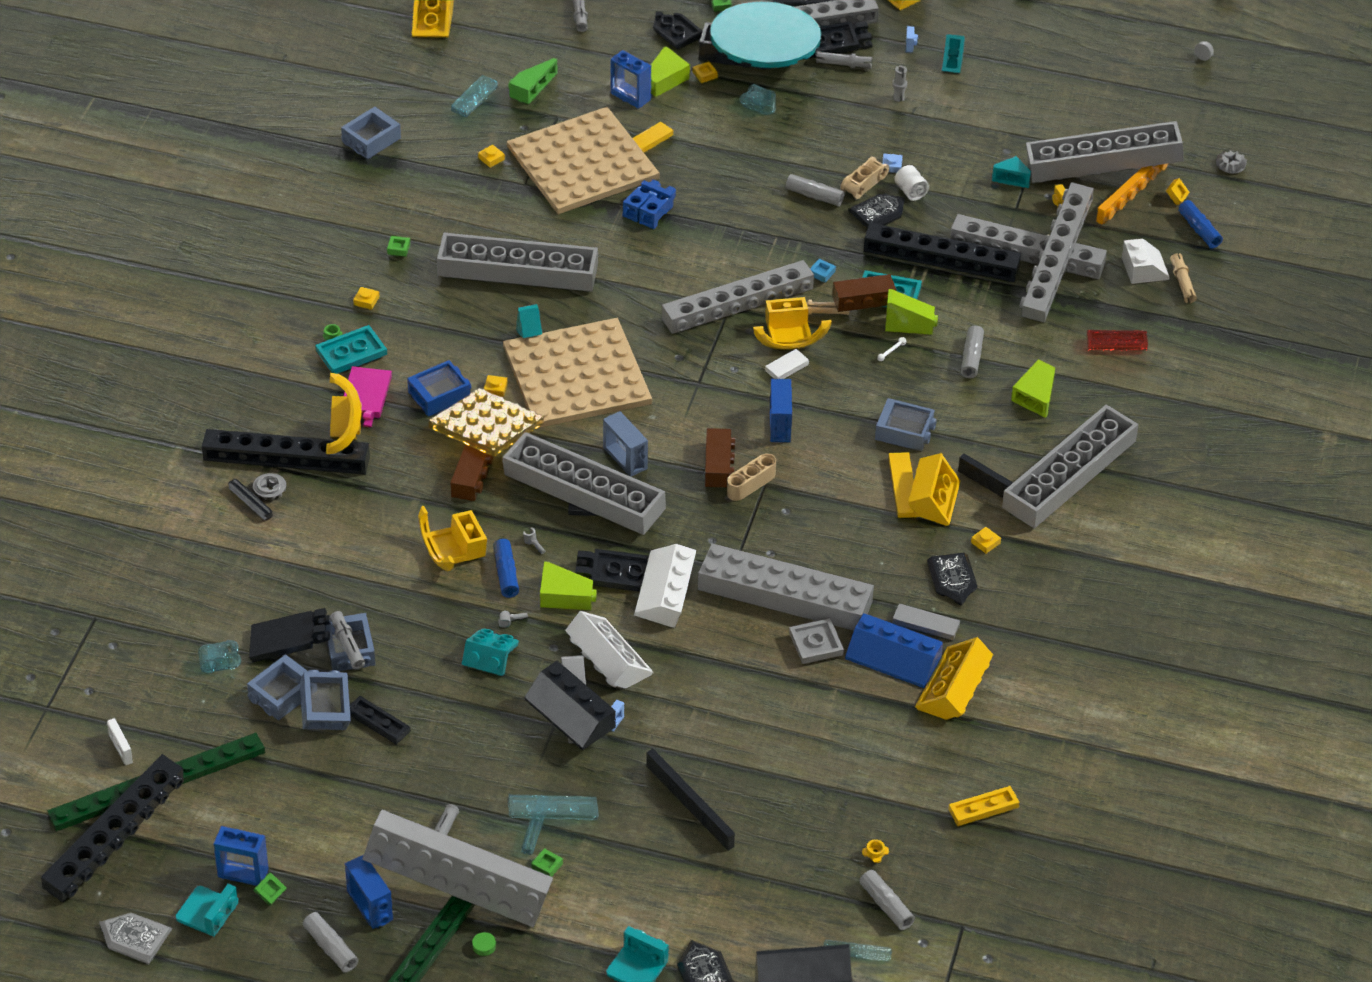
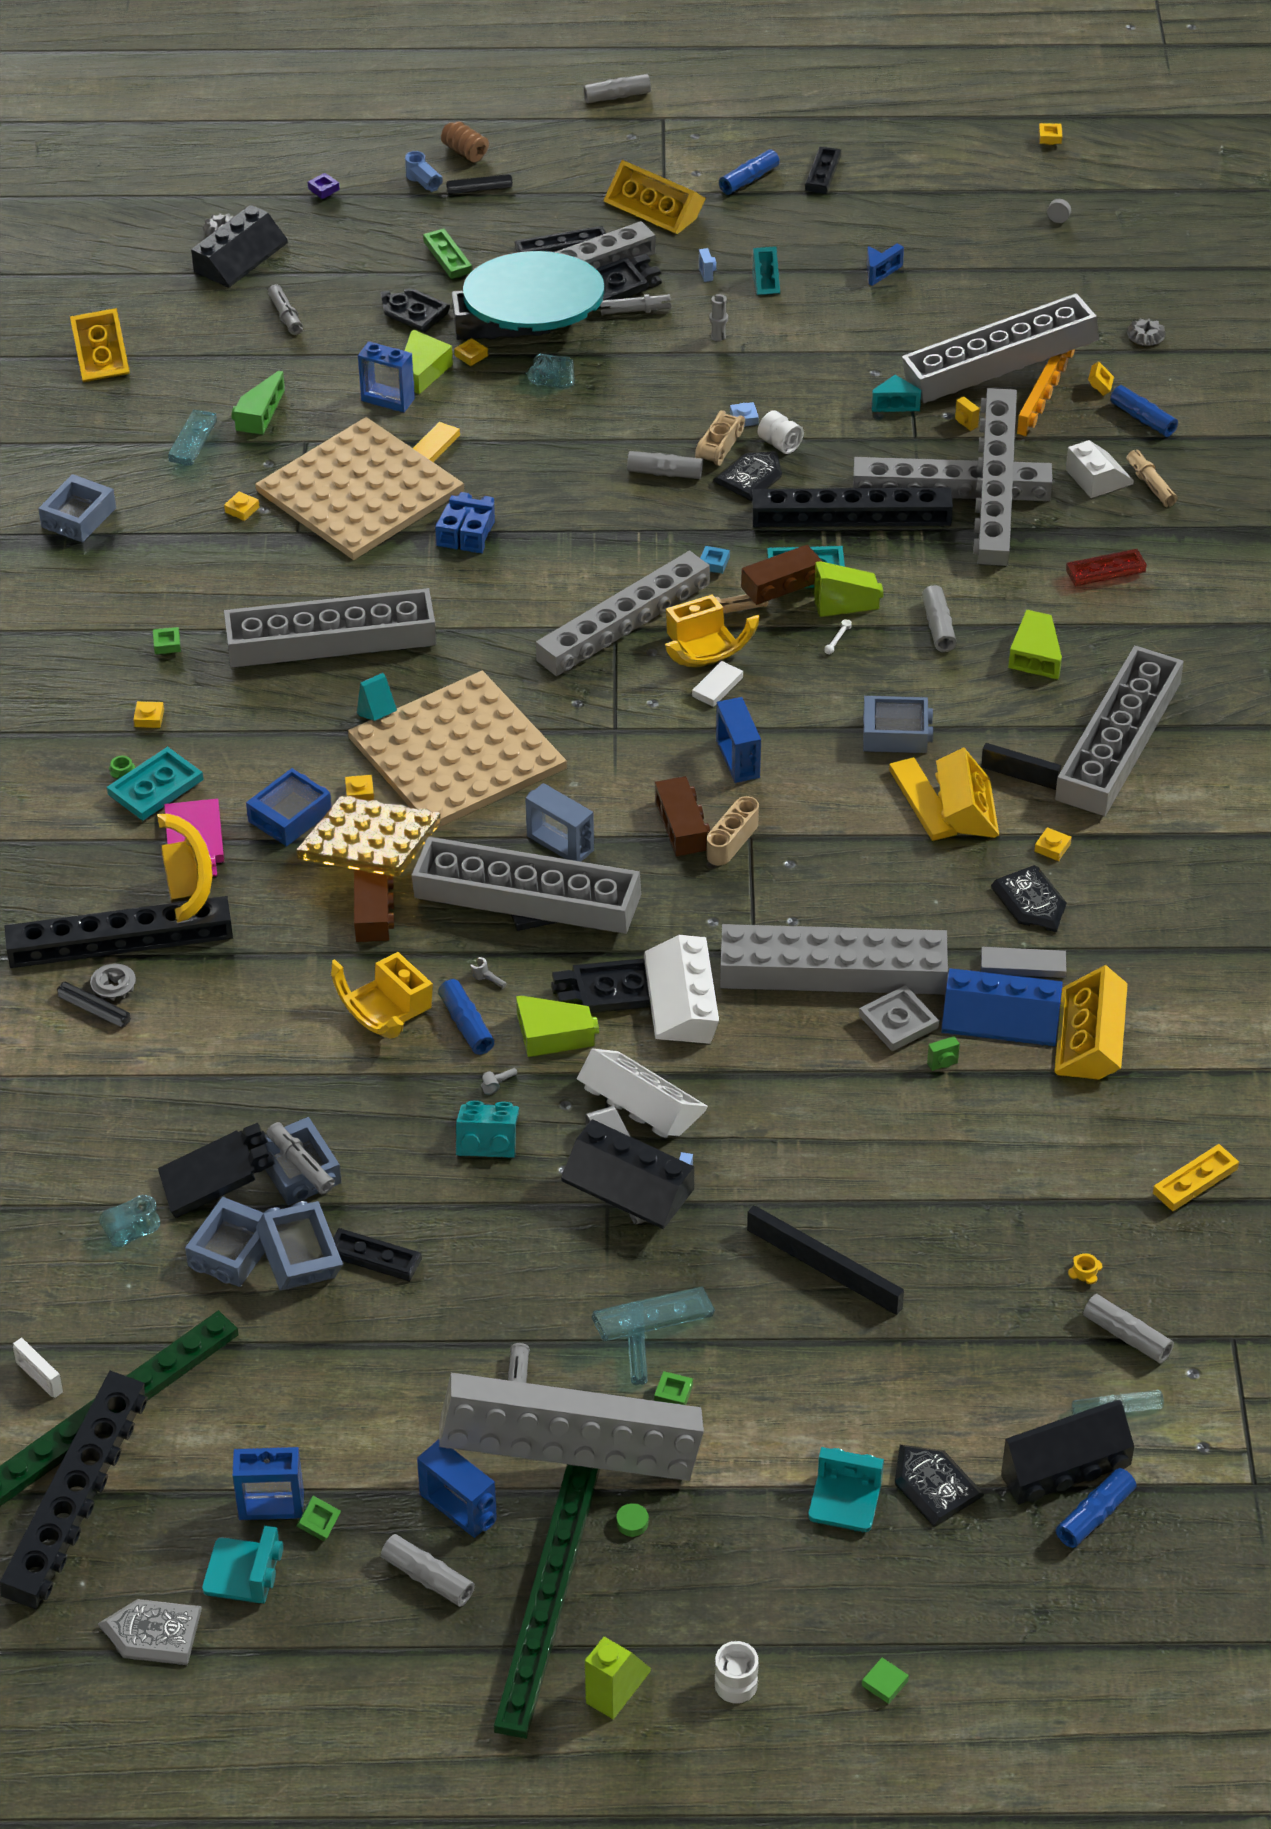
camera: 15 degrees left, 0 degrees up
none -> blue slope [867,244,904,286]
none -> bright green plate [927,1036,960,1071]

